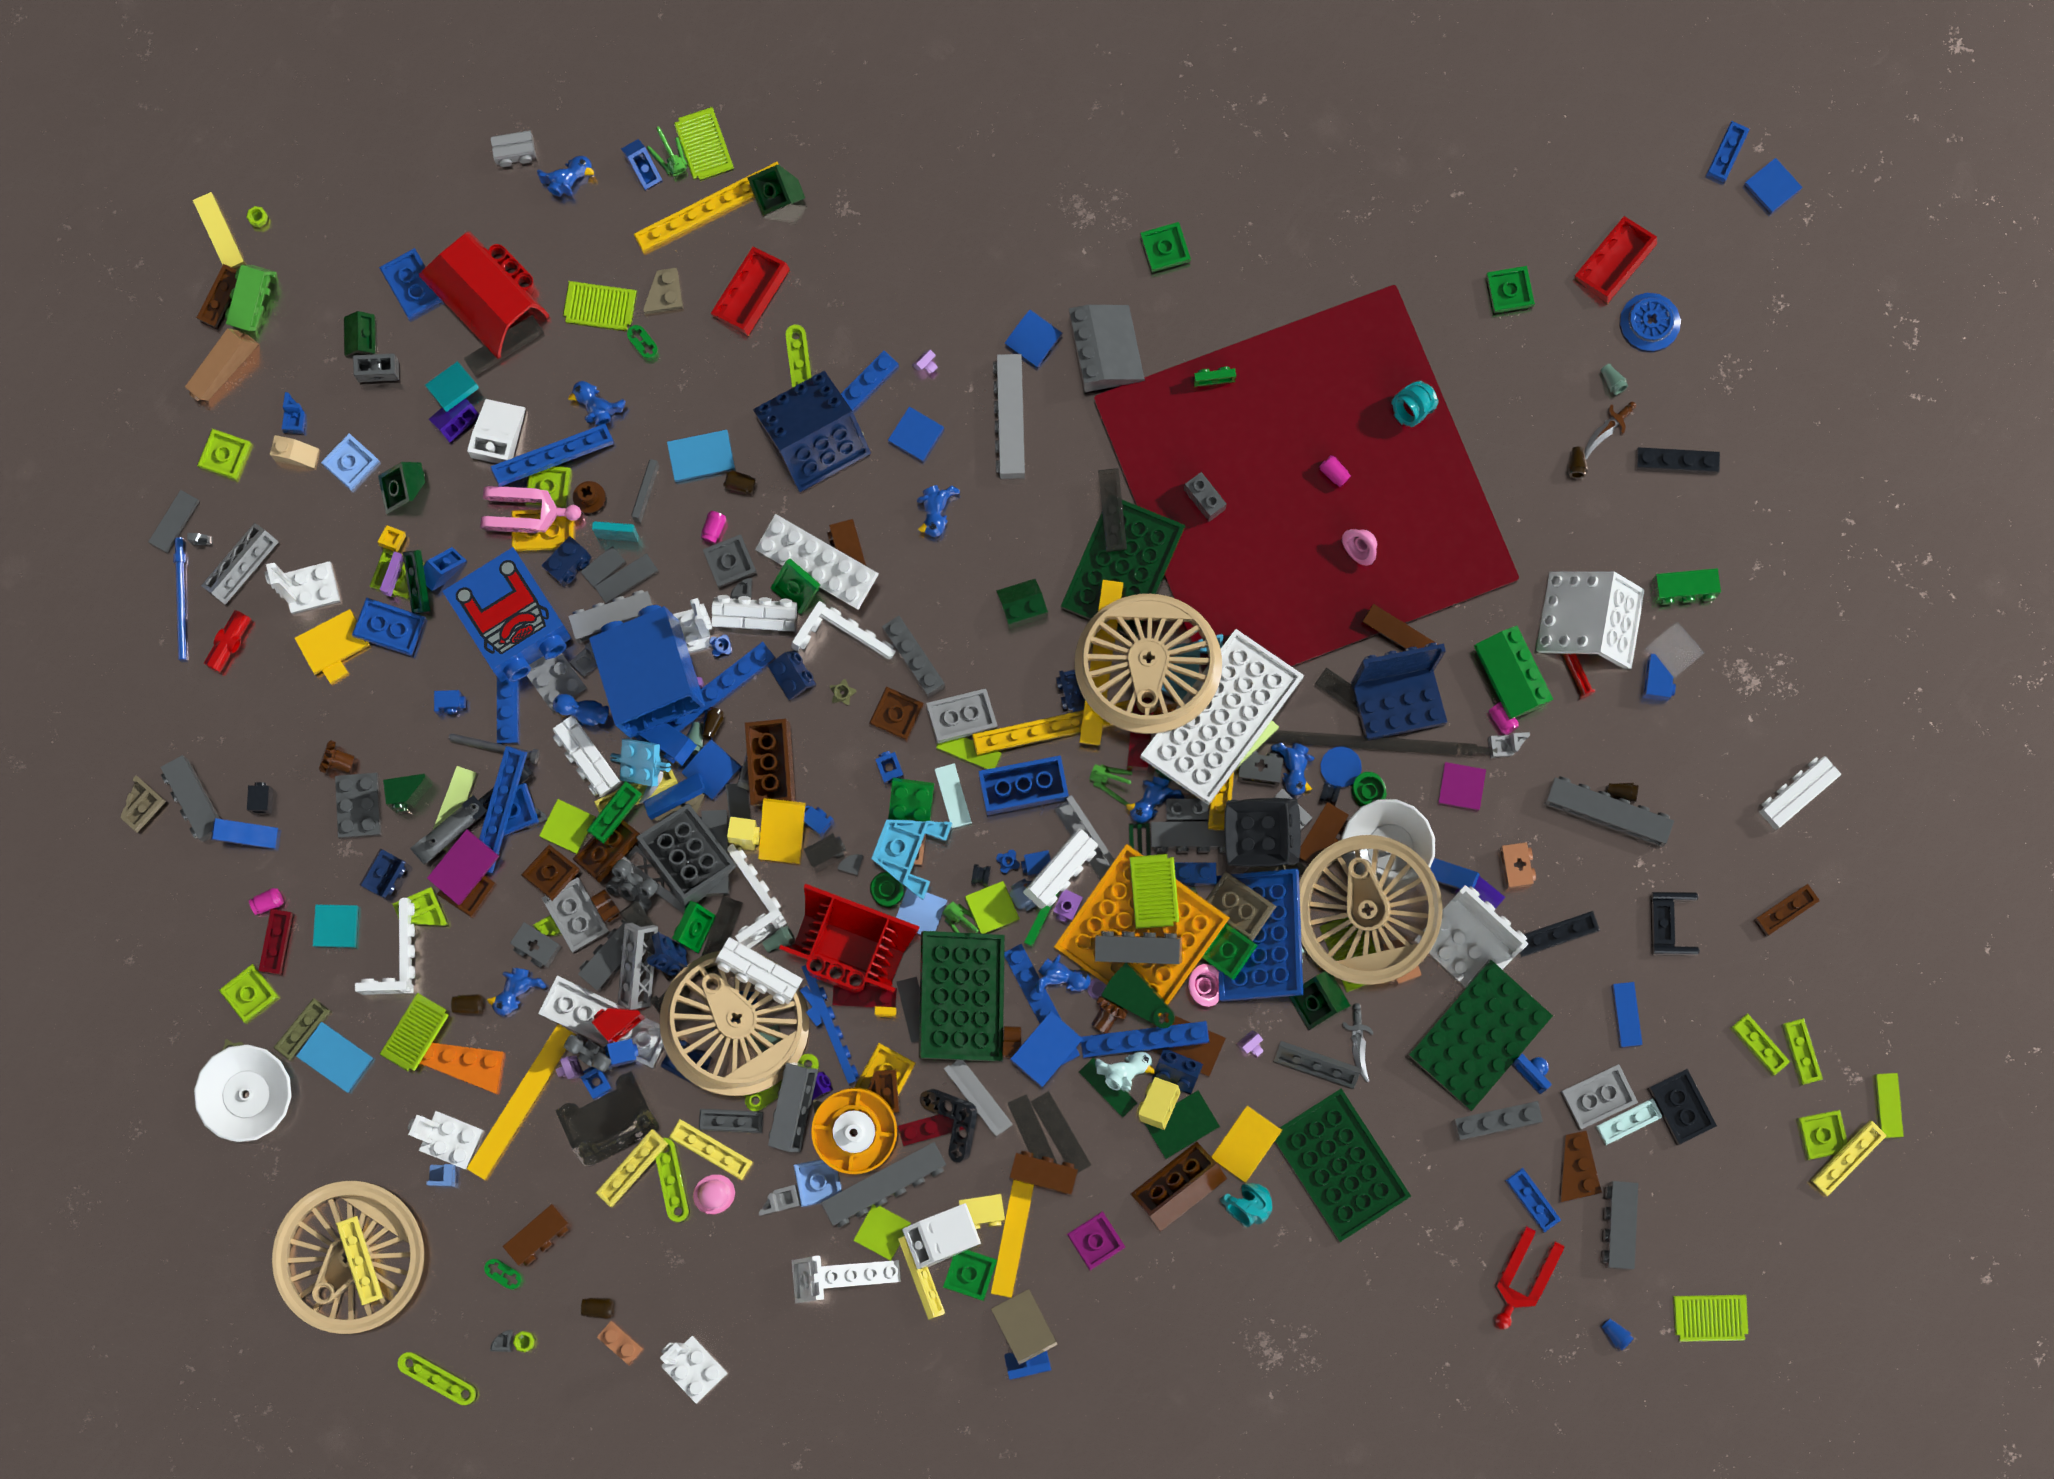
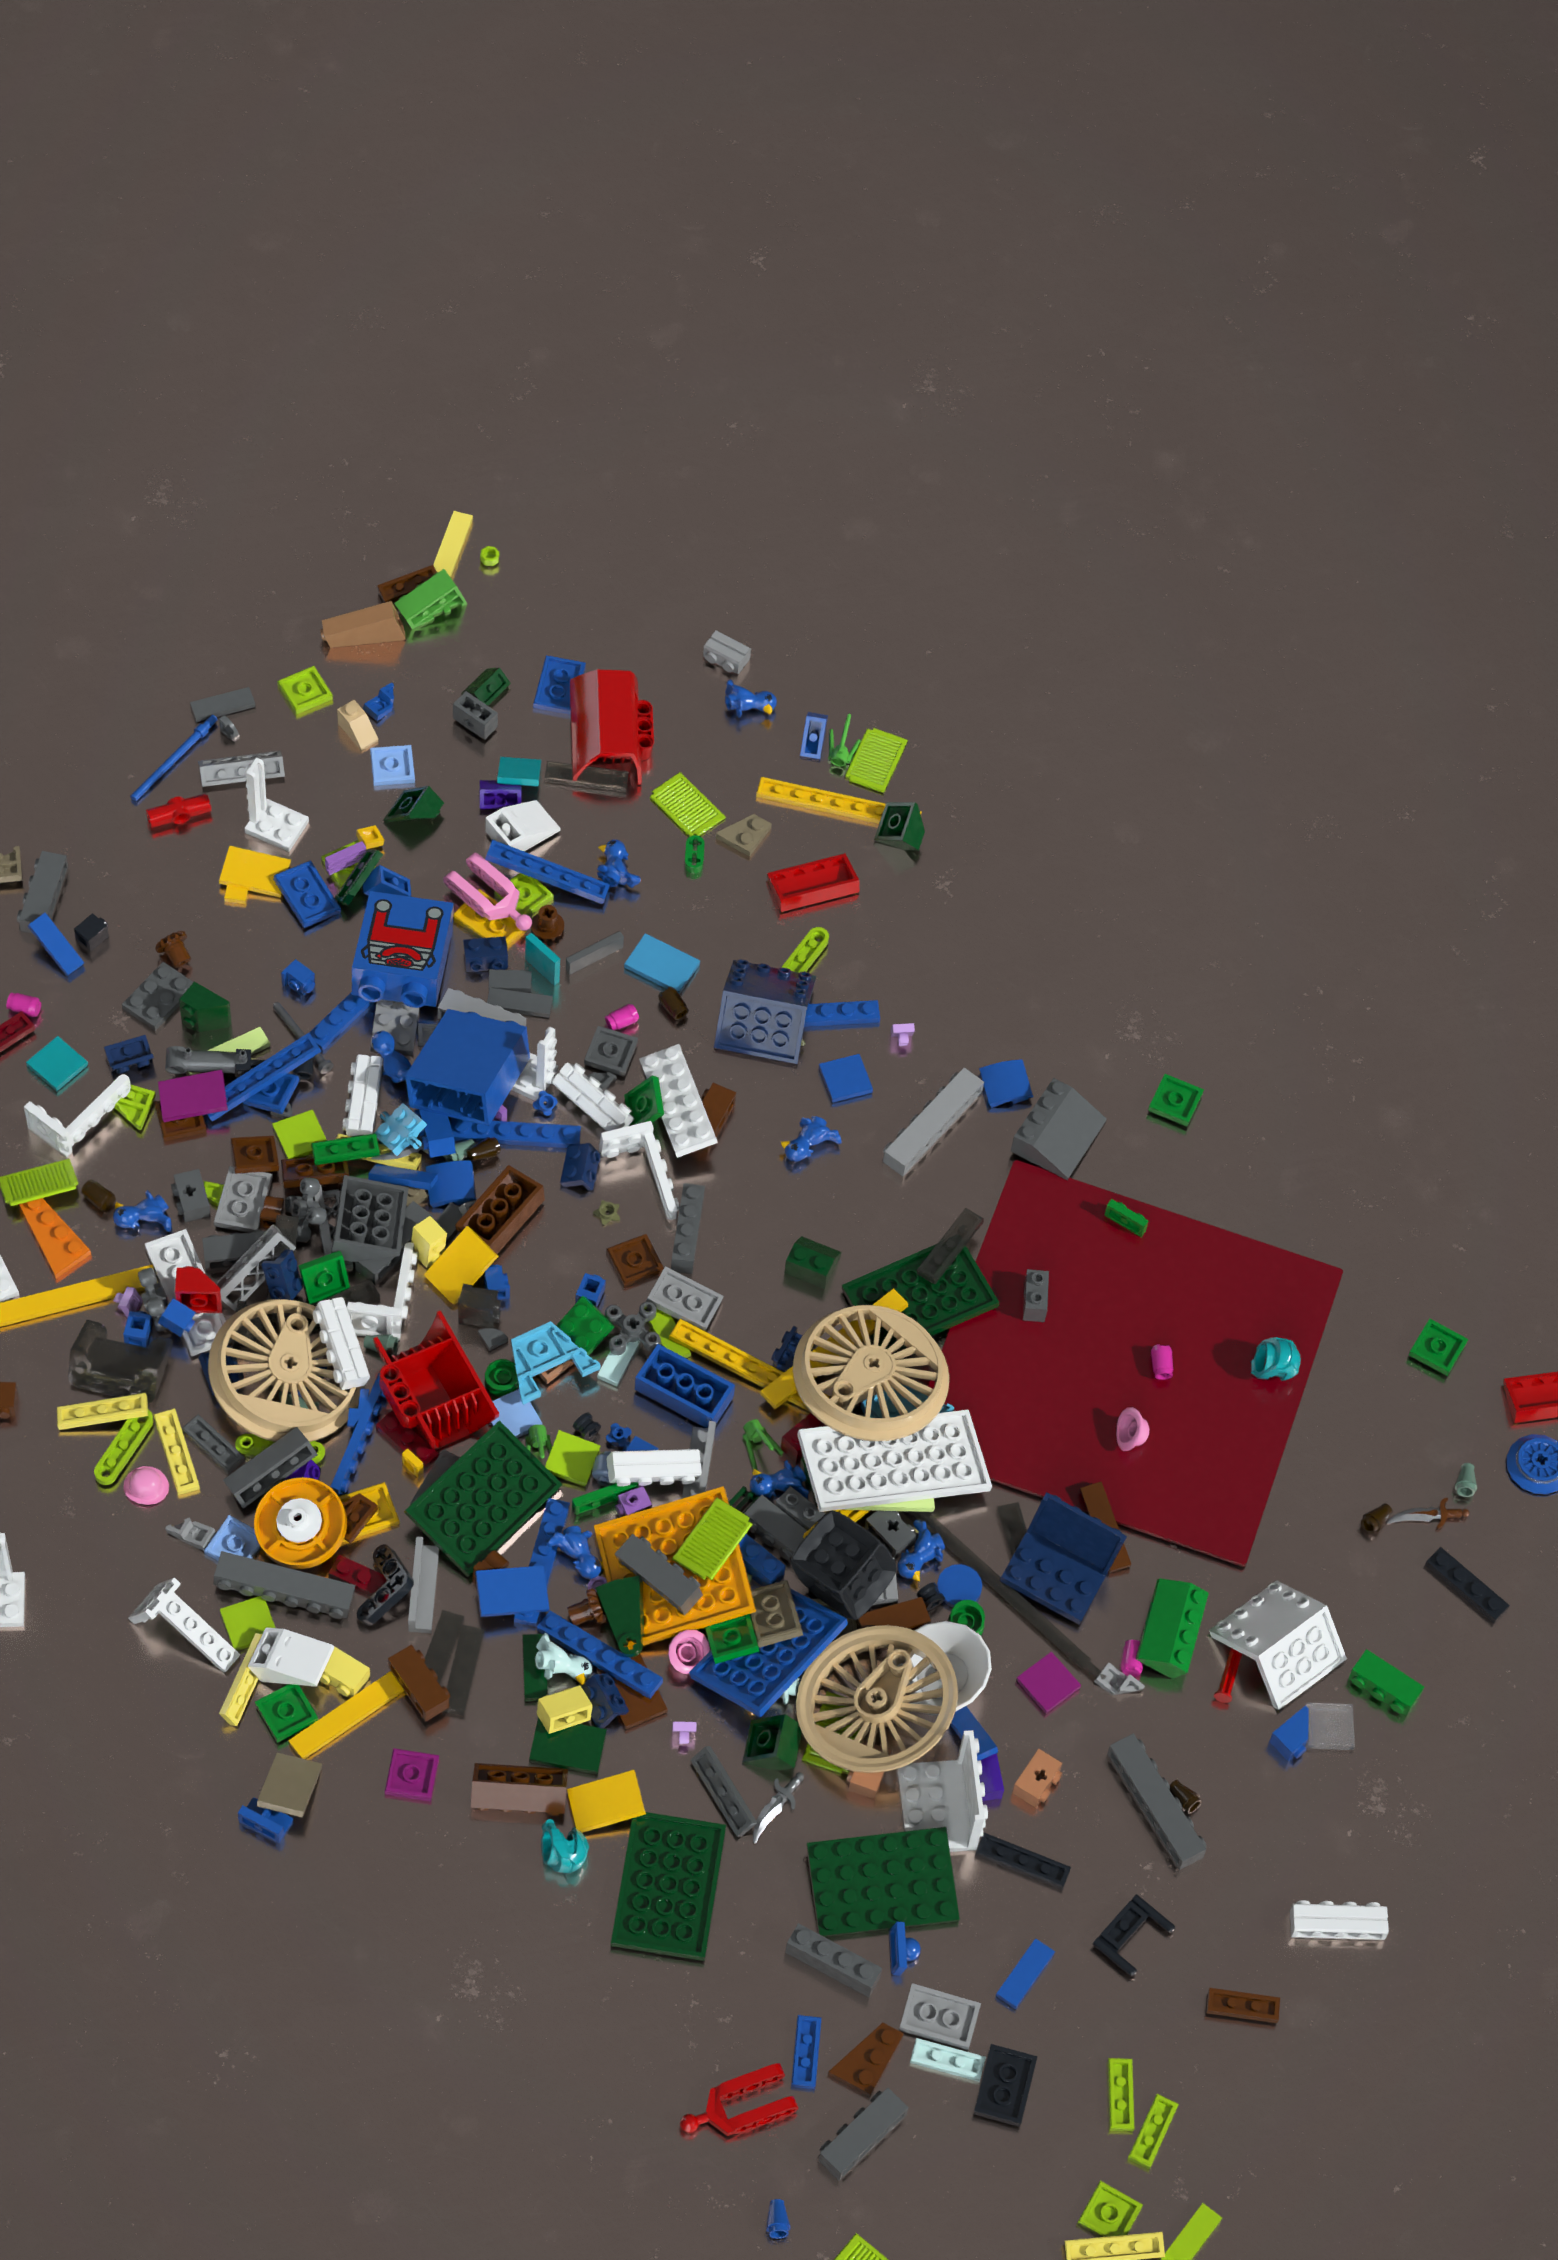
camera: 35 degrees right, 20 degrees down
none -> dark grey gear [605,1301,661,1355]

